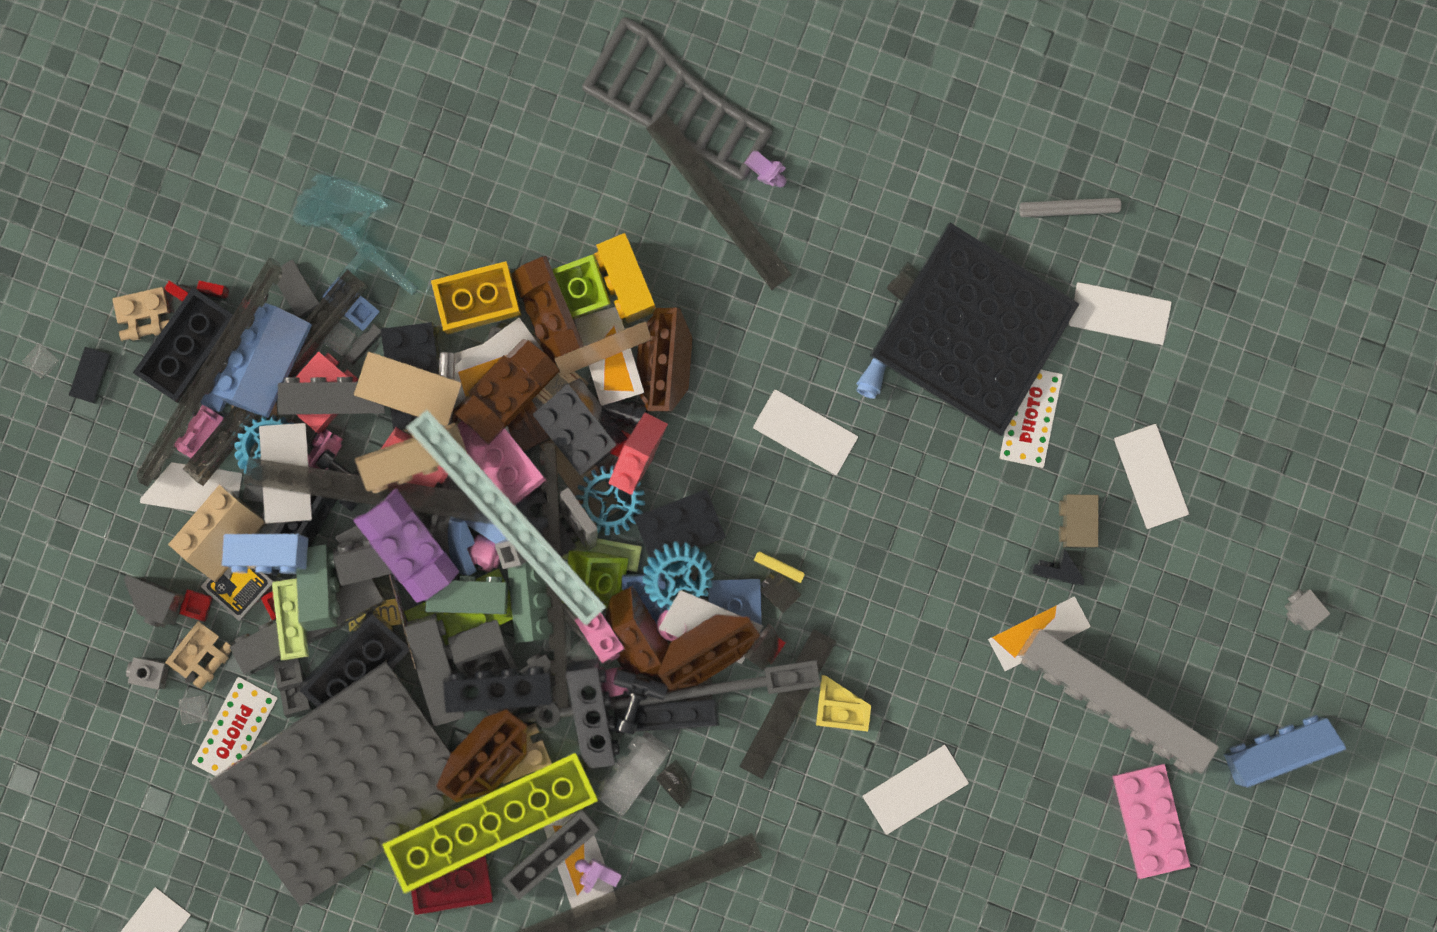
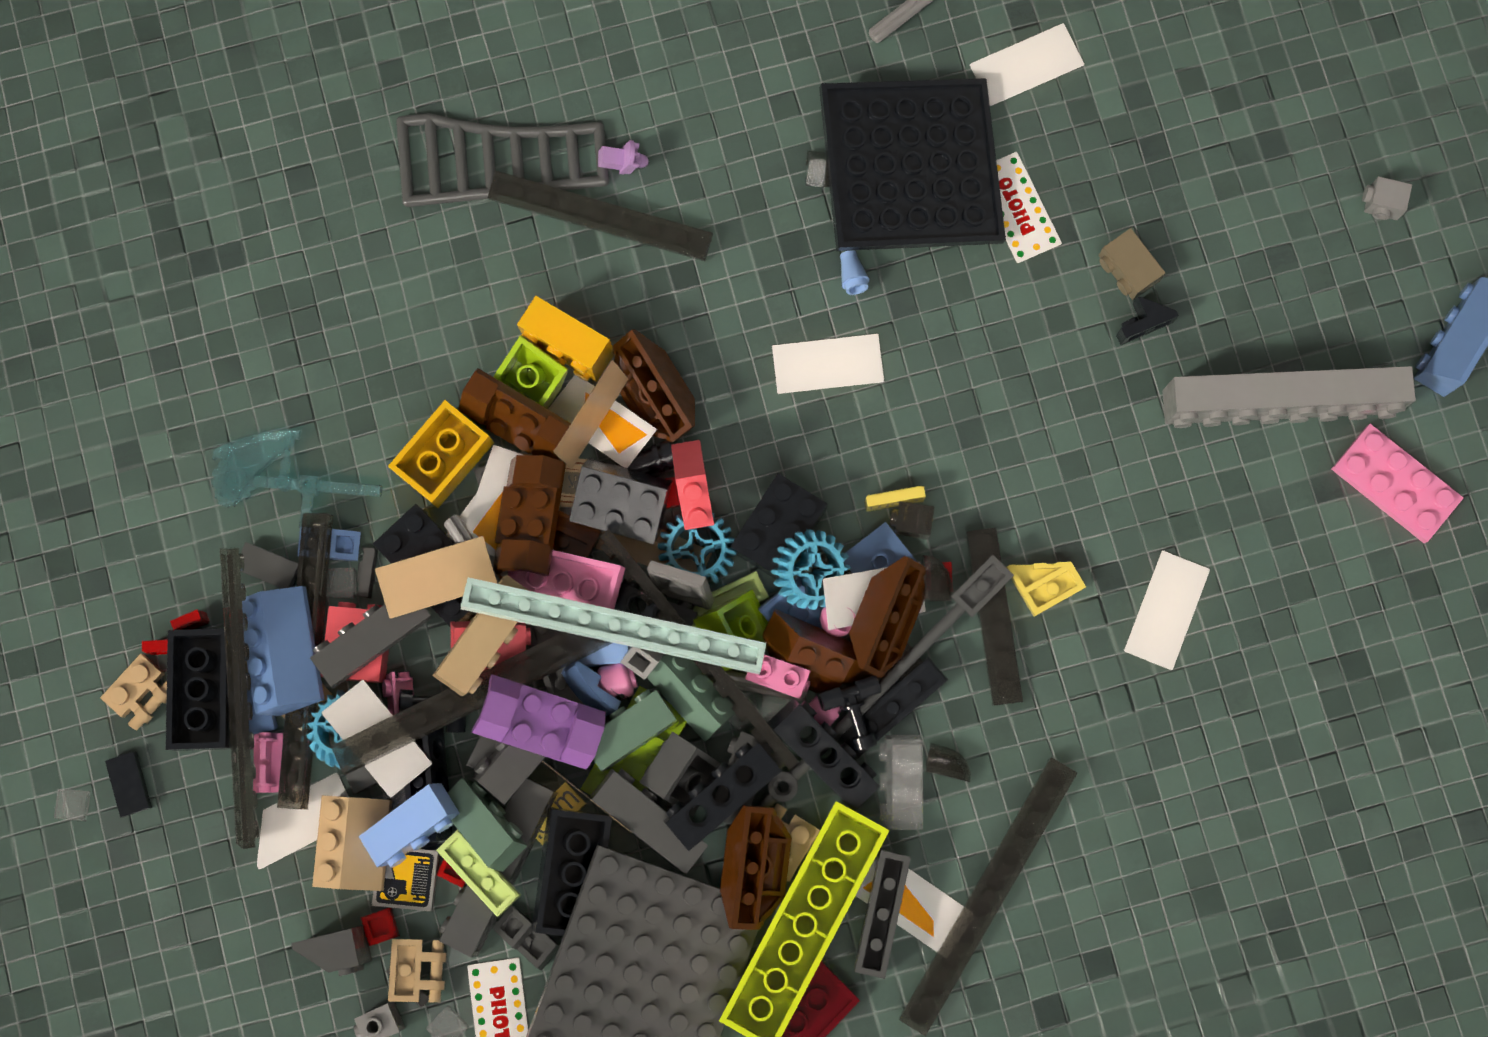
camera: 30 degrees left, 5 degrees down
lavender piece [575,858,622,893] -> none
sticker [988,596,1090,671] -> none
white sticker [1114,424,1189,529] -> none

